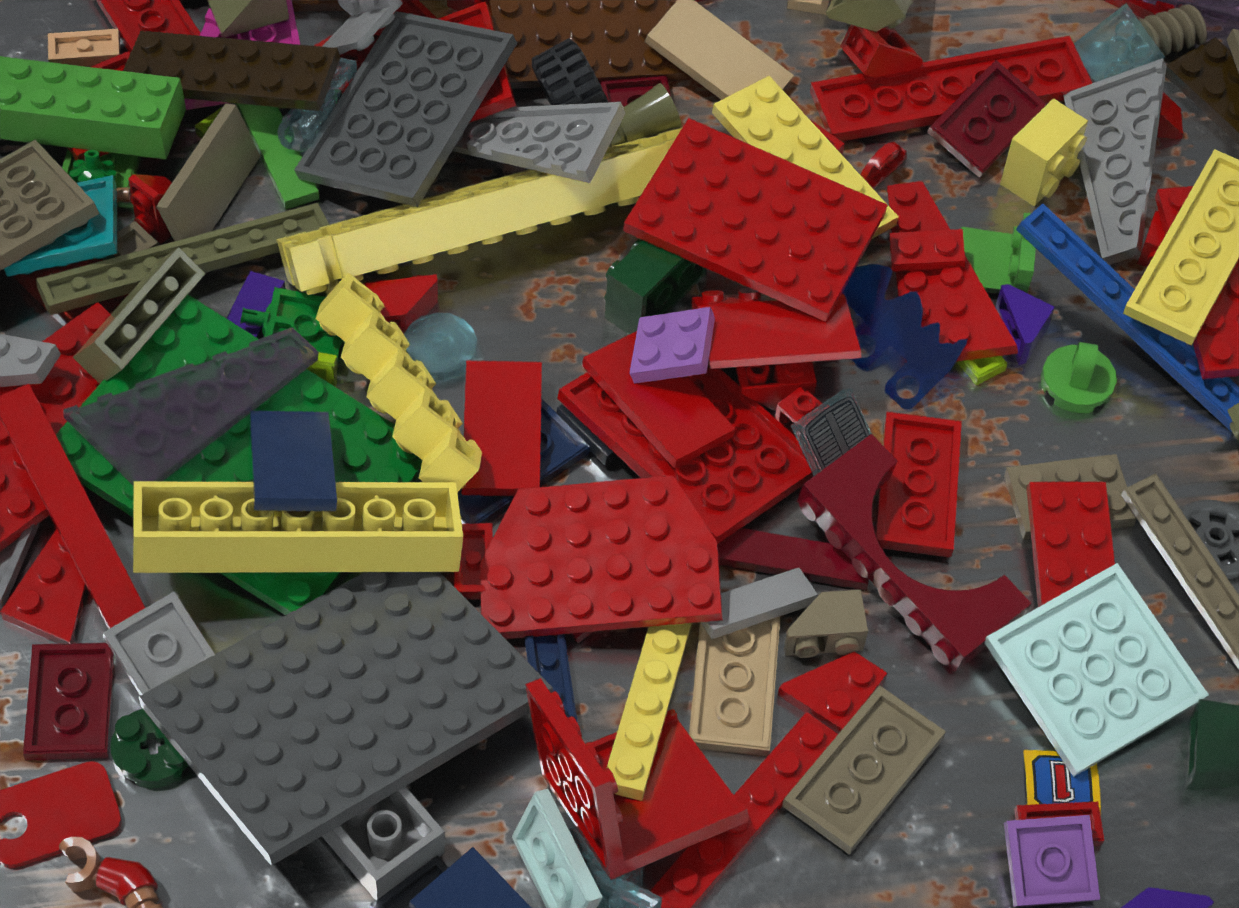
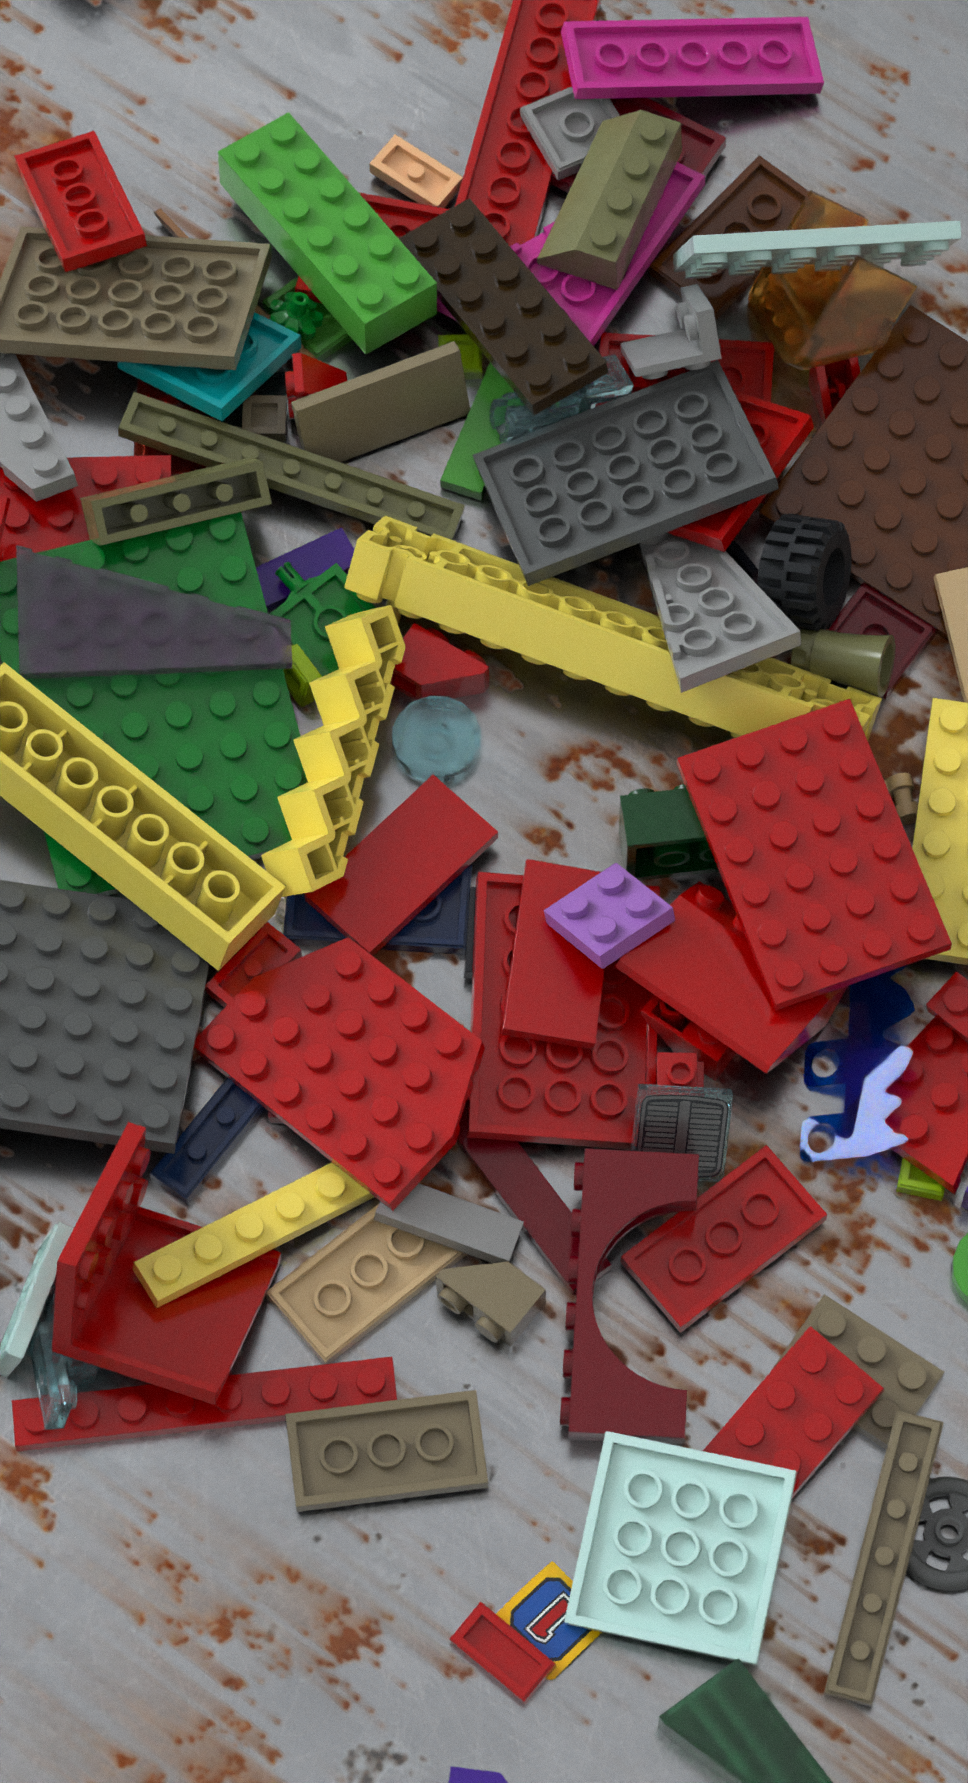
camera: 50 degrees right, 10 degrees up
dark blue tile [250,411,337,511] -> none
red wing [777,651,888,734] -> none
medium lavender plate [1004,815,1100,907] -> none

